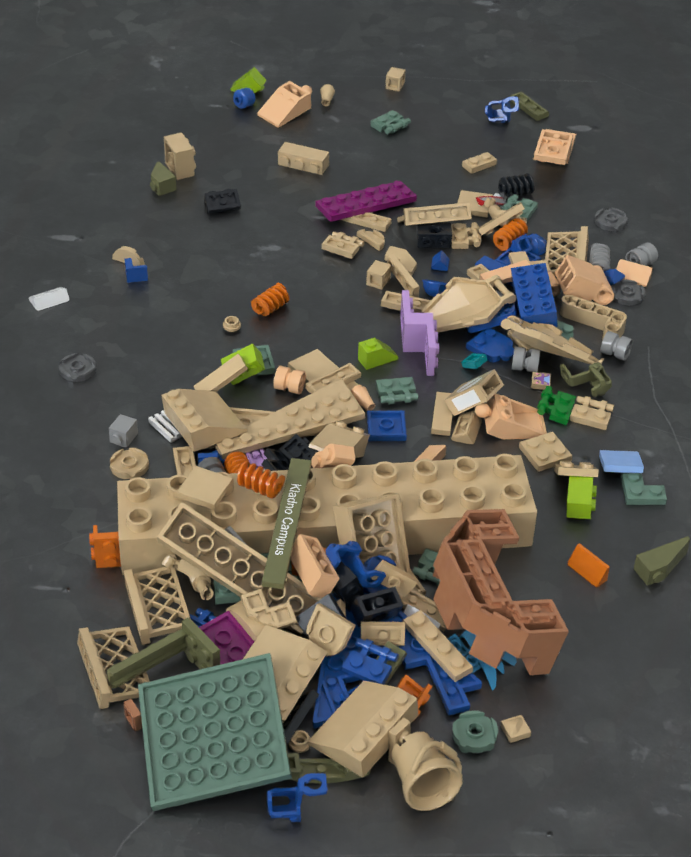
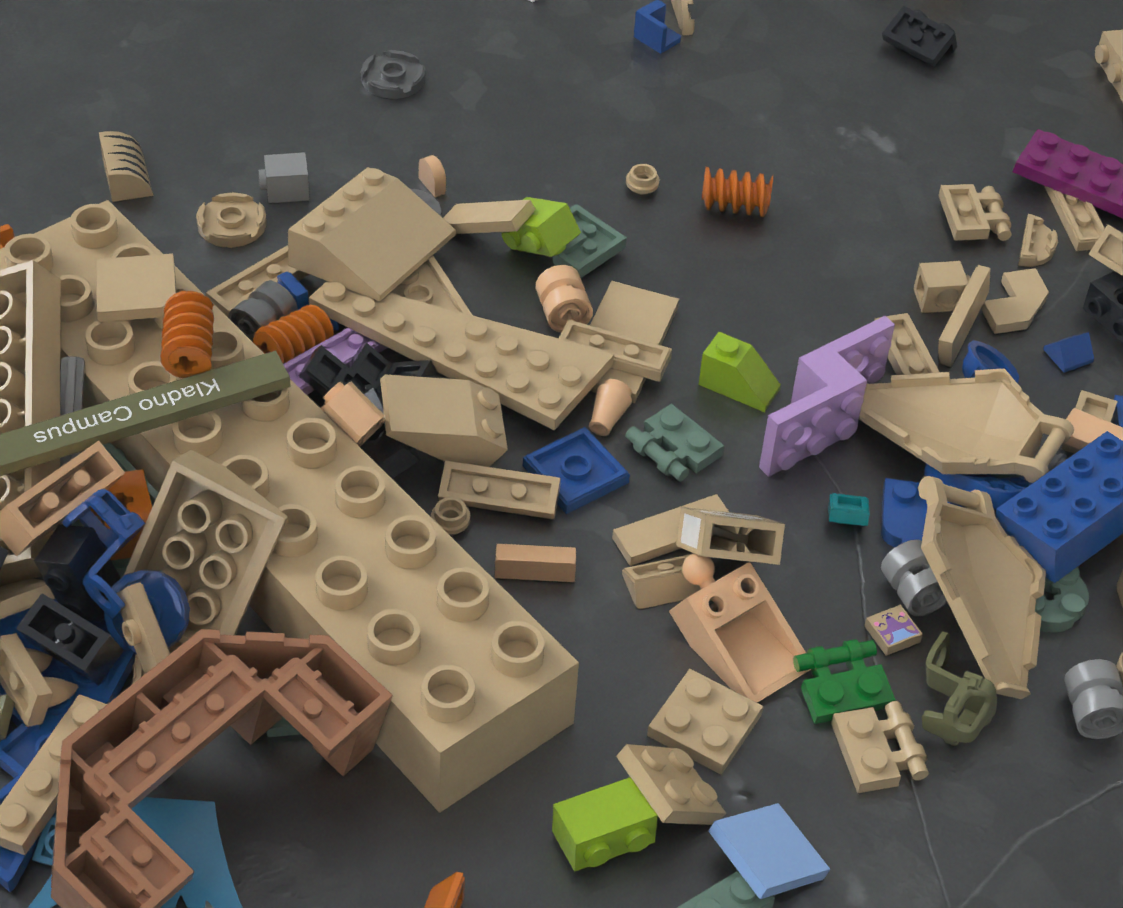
camera: 55 degrees right, 5 degrees up
none -> tan brick [99,131,154,202]
none -> light nougat tile [419,155,446,197]
none -> tan plate [438,460,561,519]

